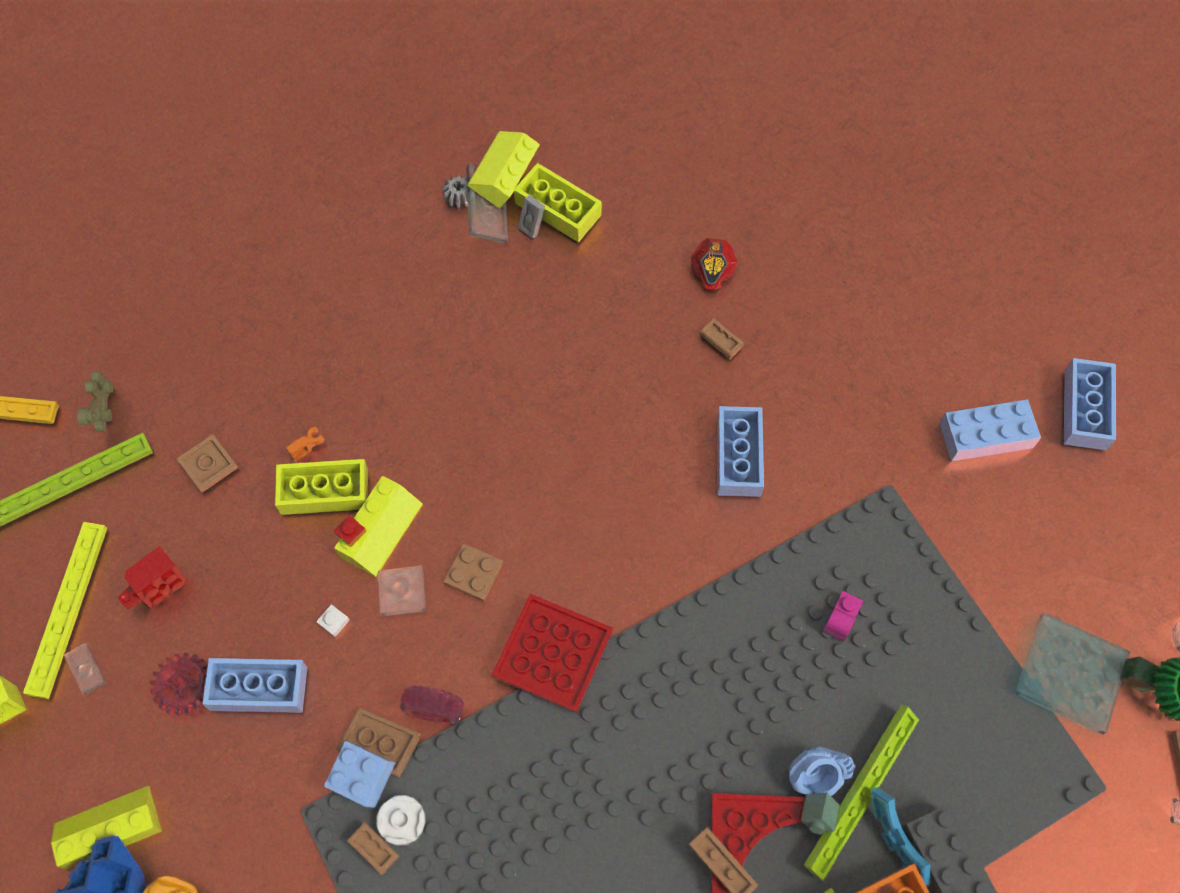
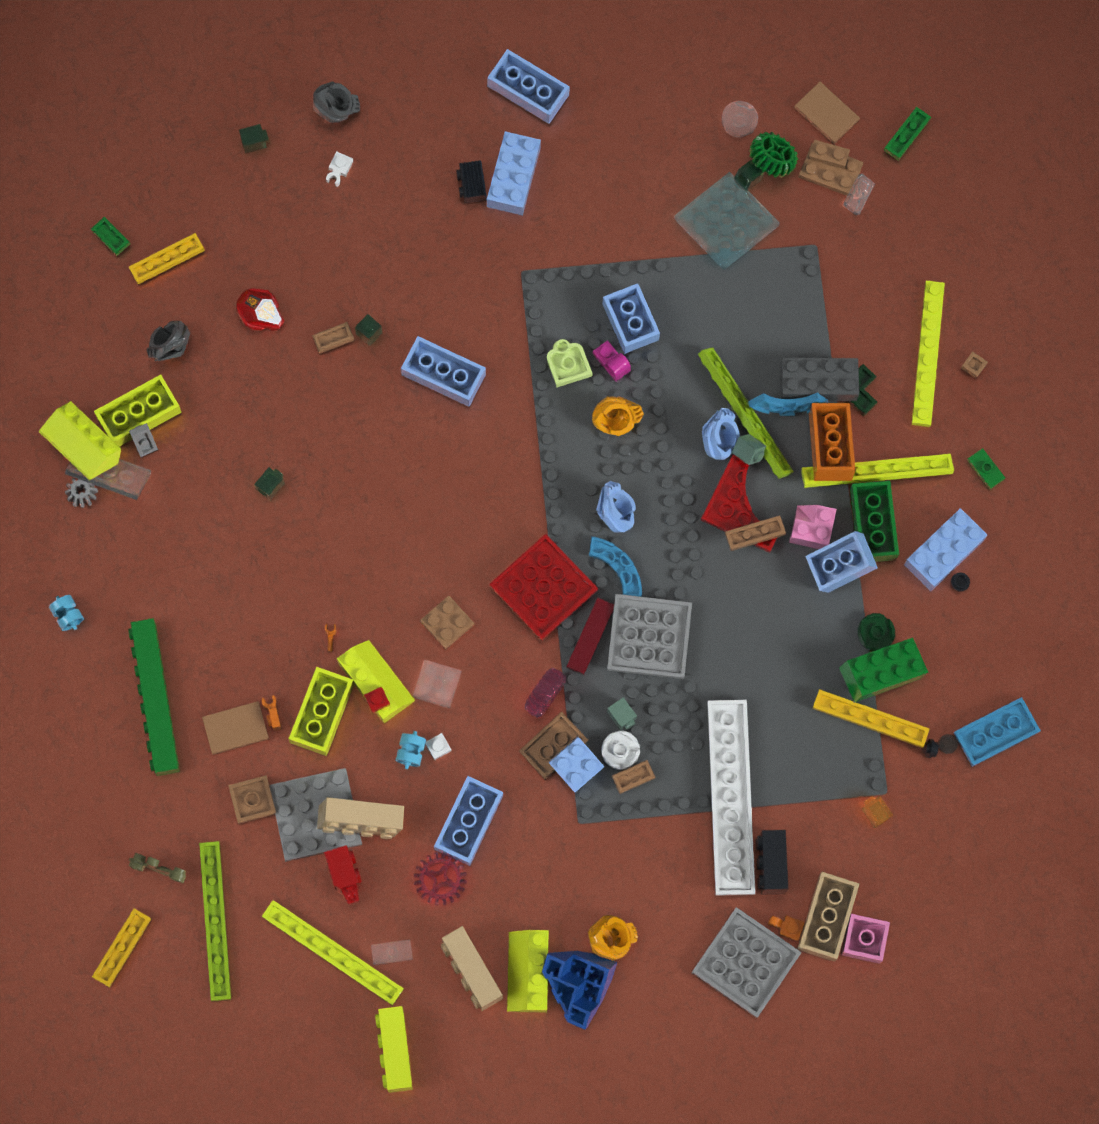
camera: 70 degrees left, 10 degrees up
none -> medium azure wheel [49,595,84,631]
none -> green plate [91,217,130,256]
none -> green brick [128,618,180,776]
none -> yellow plate [129,233,205,284]
none -> dark grey helmet [146,321,190,361]
none -> medium nougat tile [202,701,269,755]
none -> clear green brick [239,124,269,153]
none -> clear green brick [254,467,285,501]
none -> light grey plate [269,768,362,862]
none -> dark grey helmet [313,81,360,123]
none -> tan brick [317,797,404,839]
none -> orange hand [325,624,337,652]
none -> white plate [326,151,353,187]
none -> clear green brick [355,314,382,346]
none -> medium azure wheel [395,731,426,769]
none -> tan brick [441,926,503,1011]
none -> black brick [456,160,487,204]
none -> yellowish green plate [547,339,592,387]
none -> dark red tile [566,598,614,675]
none -> dark azure tile [589,536,642,597]
none -> light orange helmet [592,396,644,436]
none -> light blue helmet [596,481,636,533]
none -> light blue brick [602,283,660,354]
none -> light grey plate [607,594,692,679]
none -> sand green brick [607,697,637,731]

